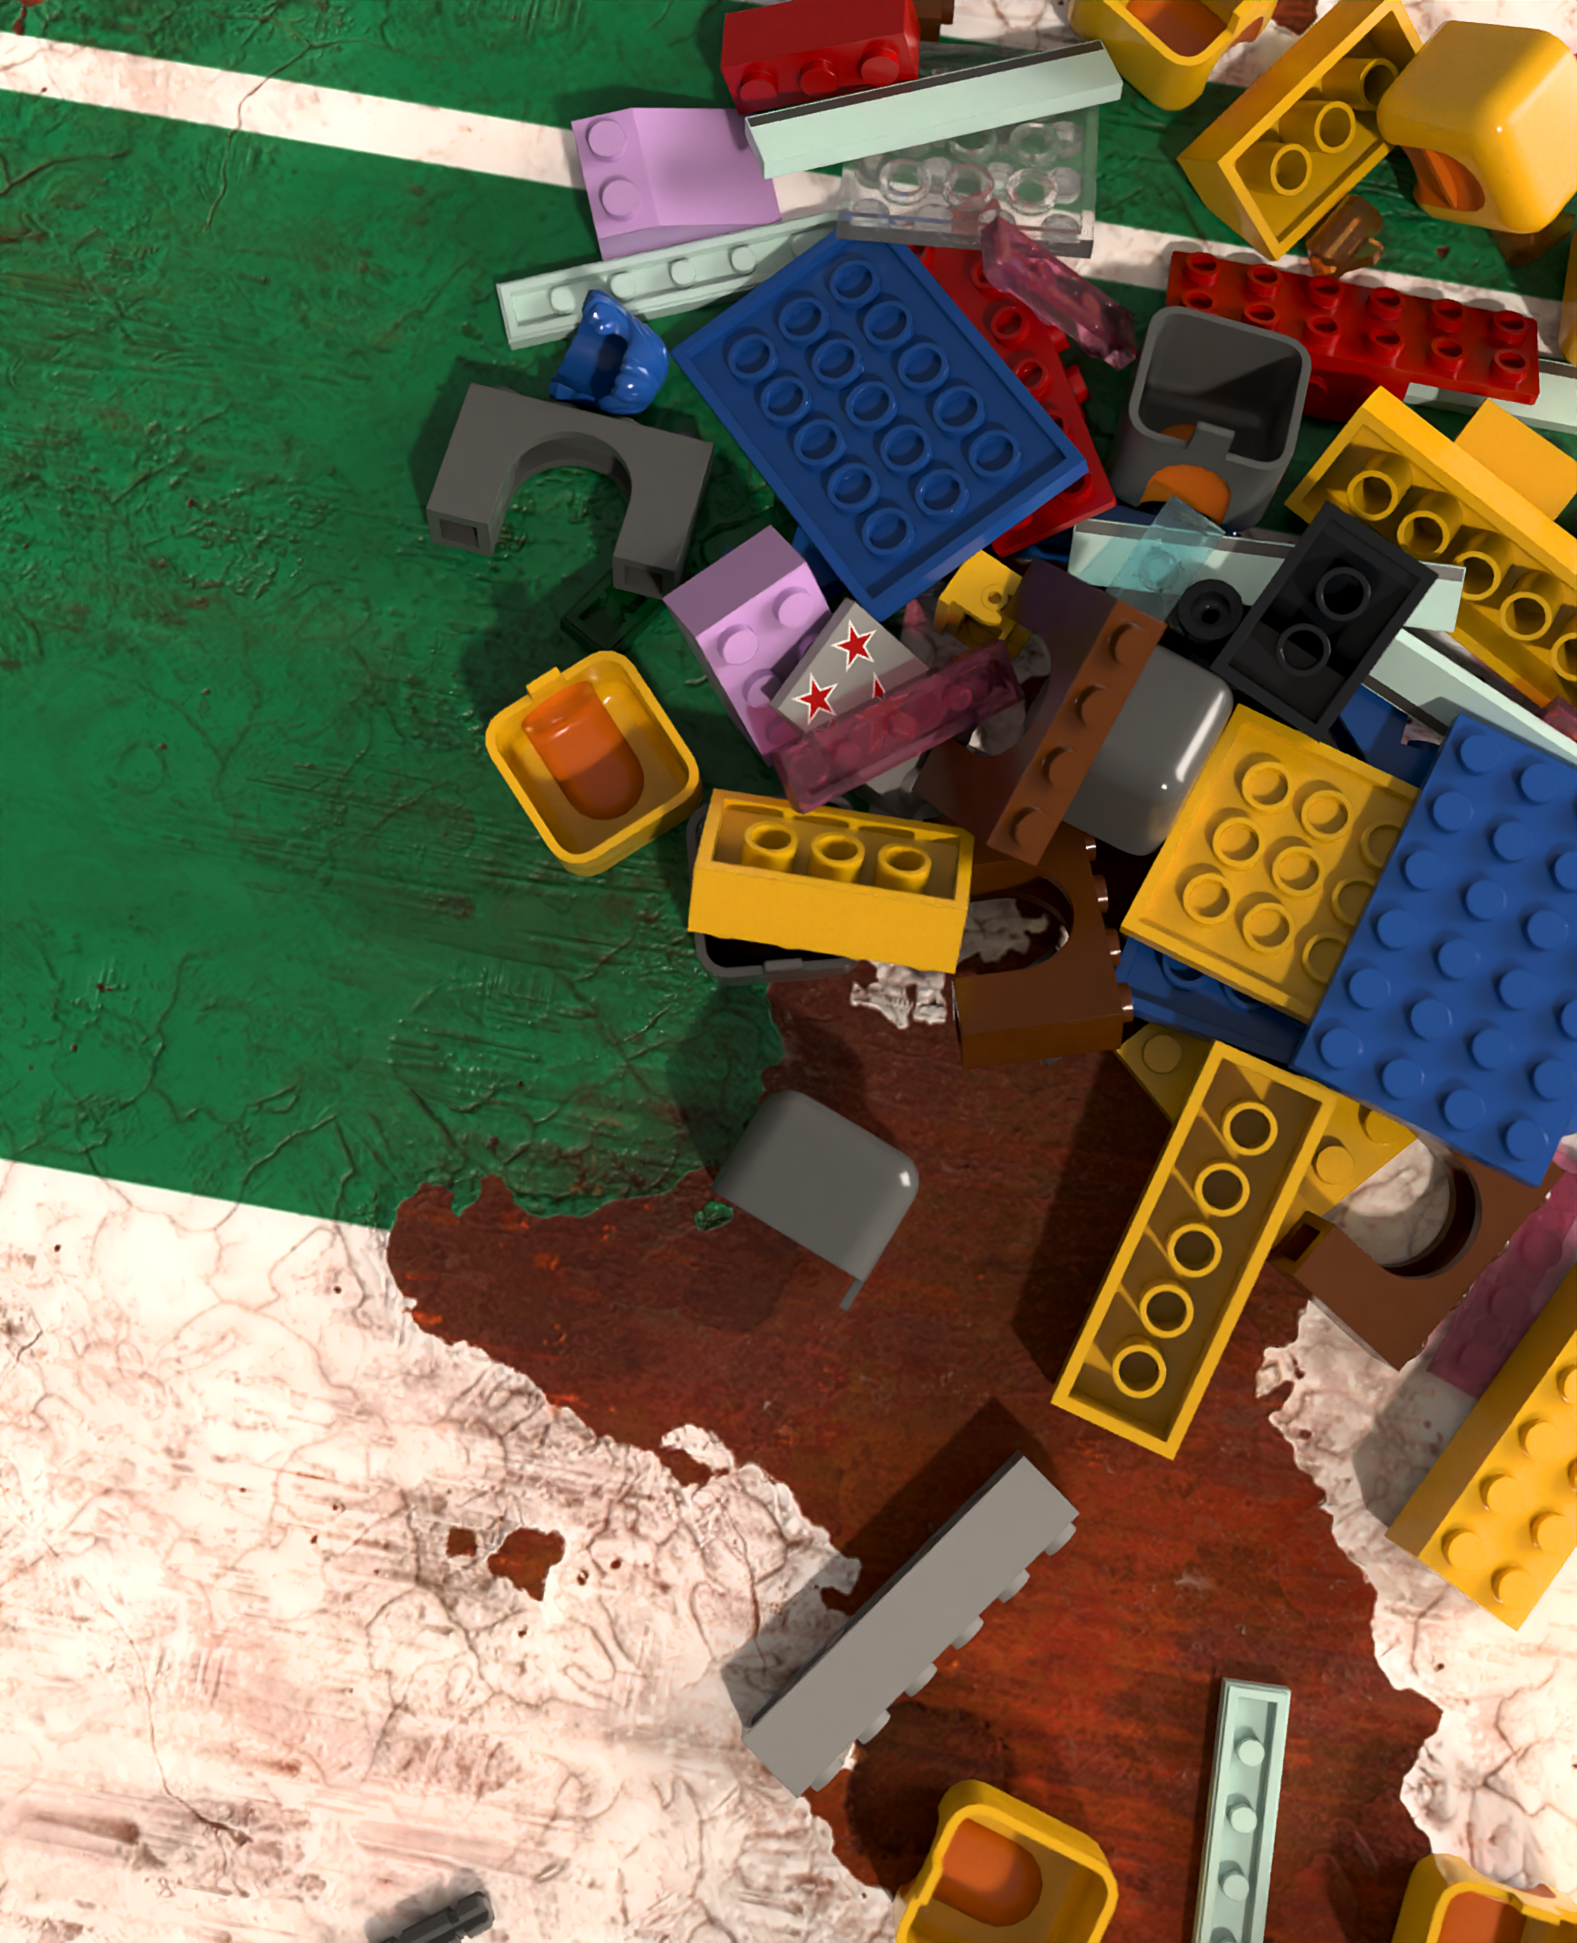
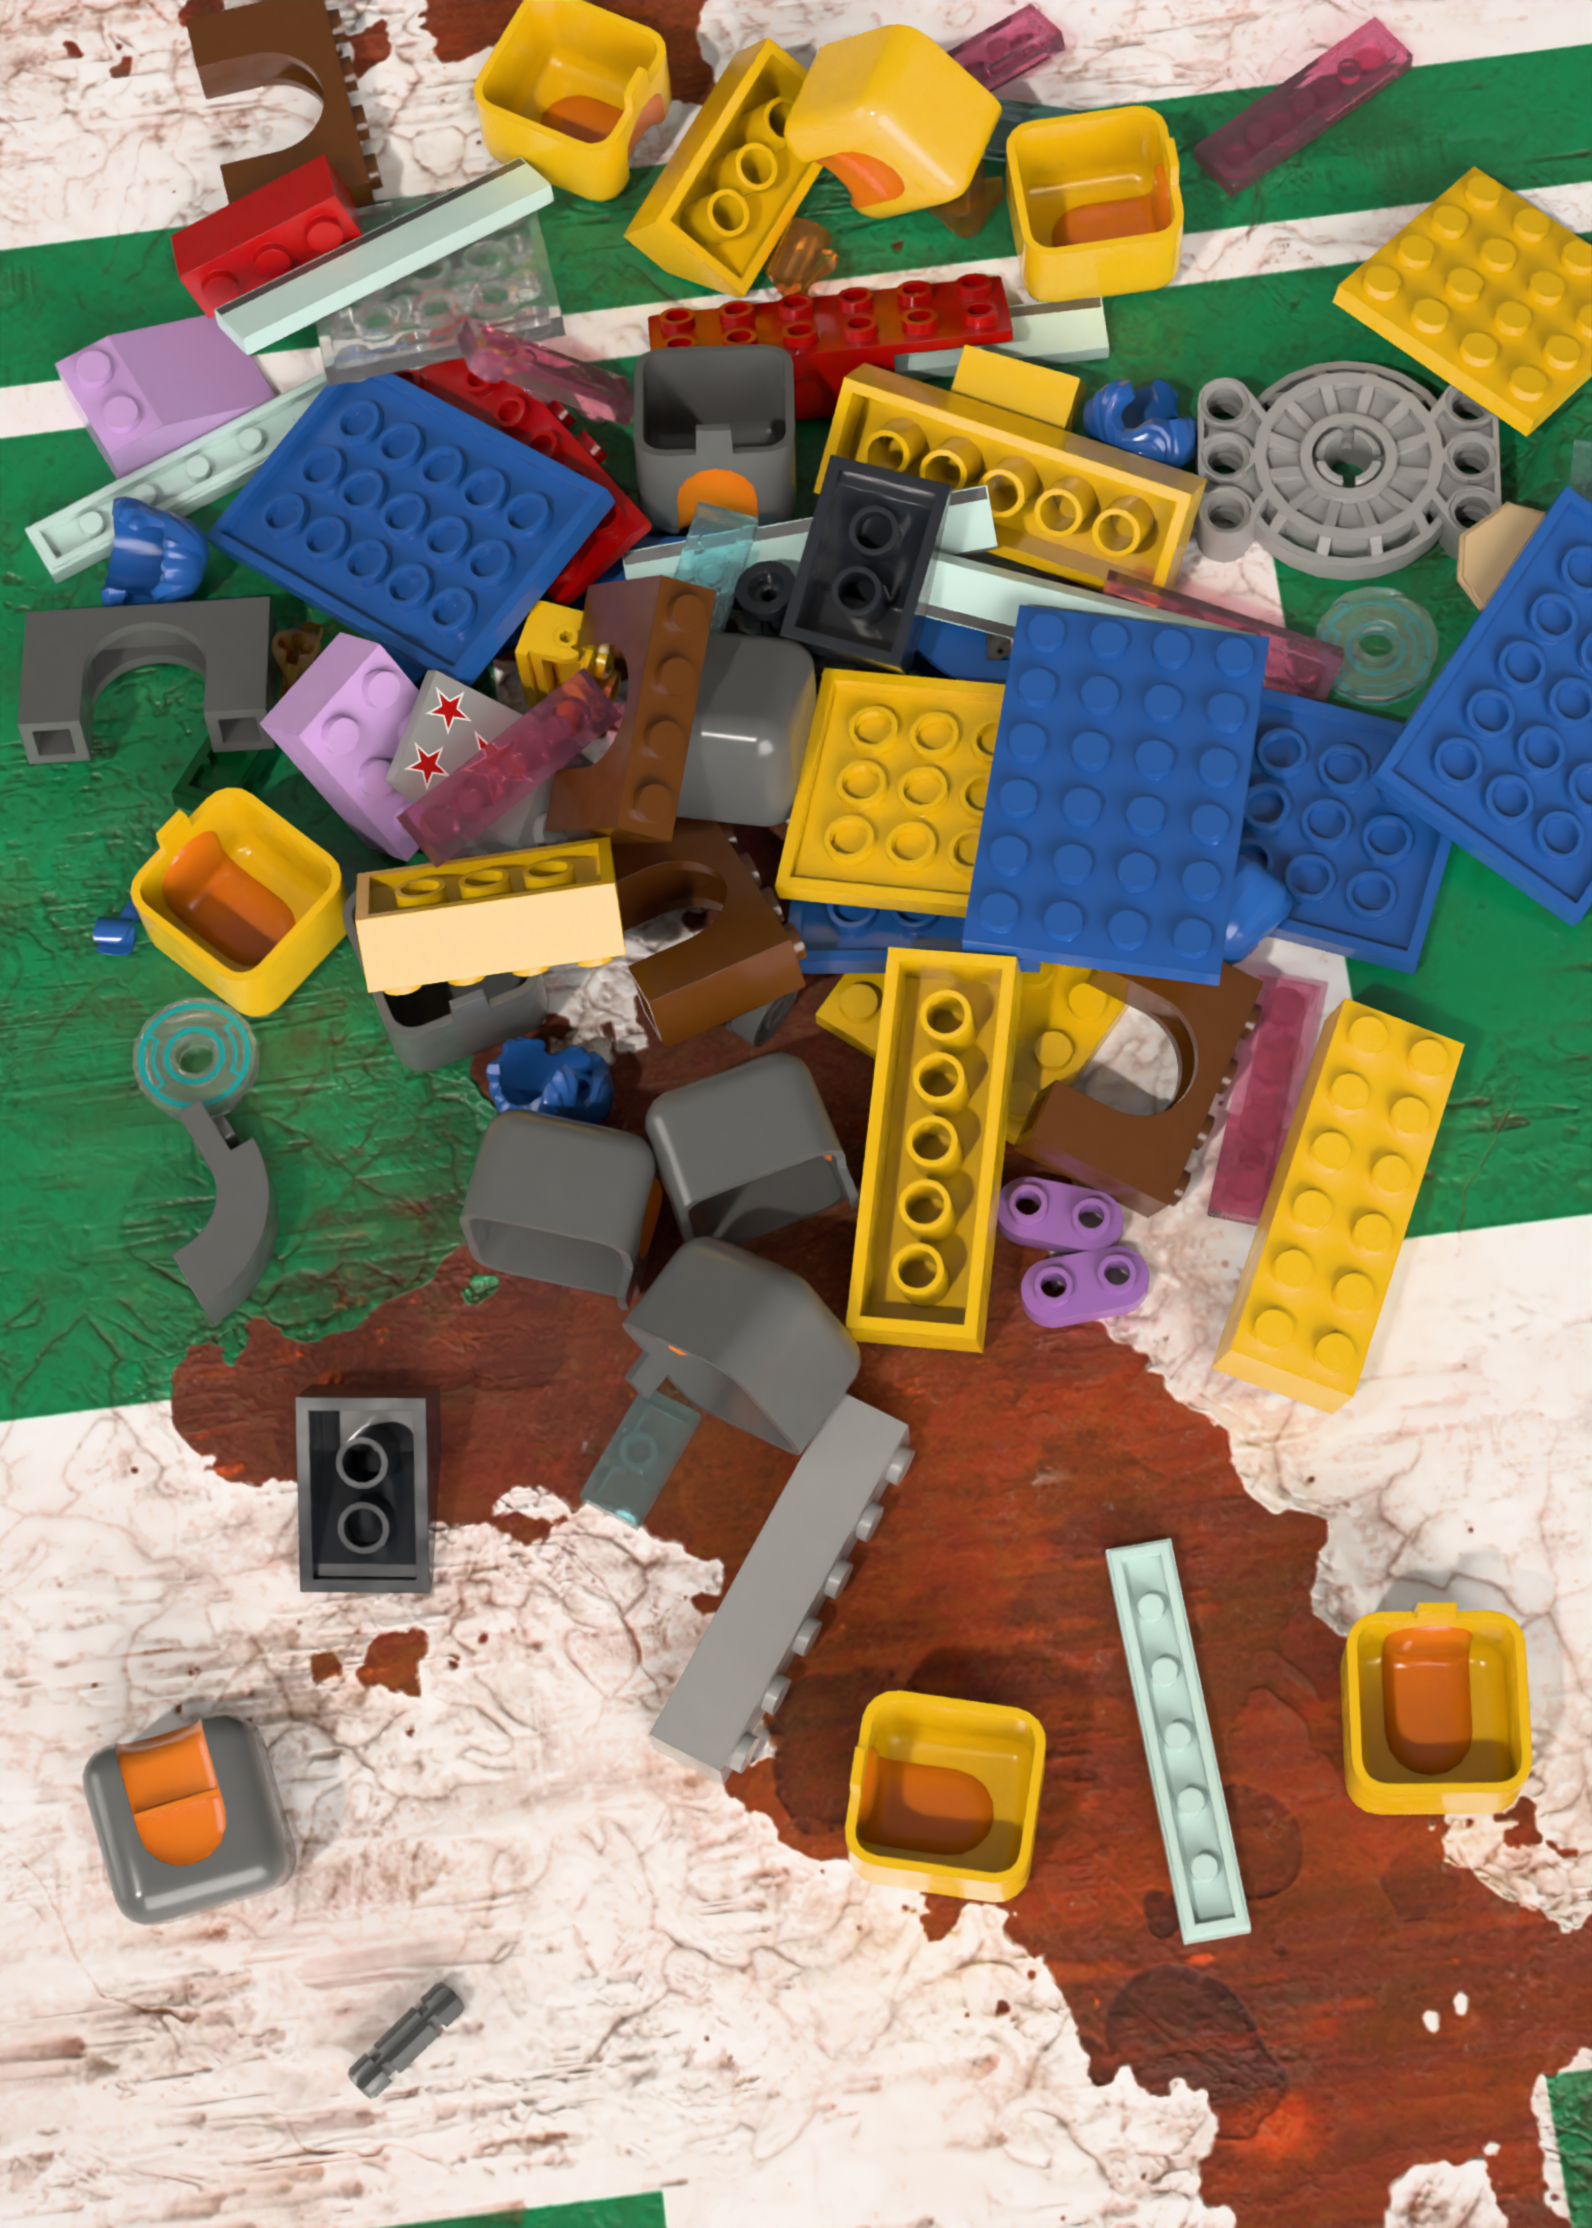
camera: 15 degrees left, 15 degrees down
none -> dark grey piece [82,1712,297,1926]
none -> blue hand [93,897,139,956]
none -> clear tile [132,998,260,1121]
none -> dark grey arch [172,1100,279,1325]
none -> clear orange piece [271,621,323,698]
none -> black slope [295,1384,441,1593]
none -> blue hair [486,1035,615,1125]
none -> clear light blue plate [579,1391,701,1531]
none -> dark grey piece [622,1236,861,1455]
none -> dark grey piece [644,1052,859,1246]
none -> medium lavender plate [997,1177,1123,1255]
none -> medium lavender plate [1021,1246,1149,1328]

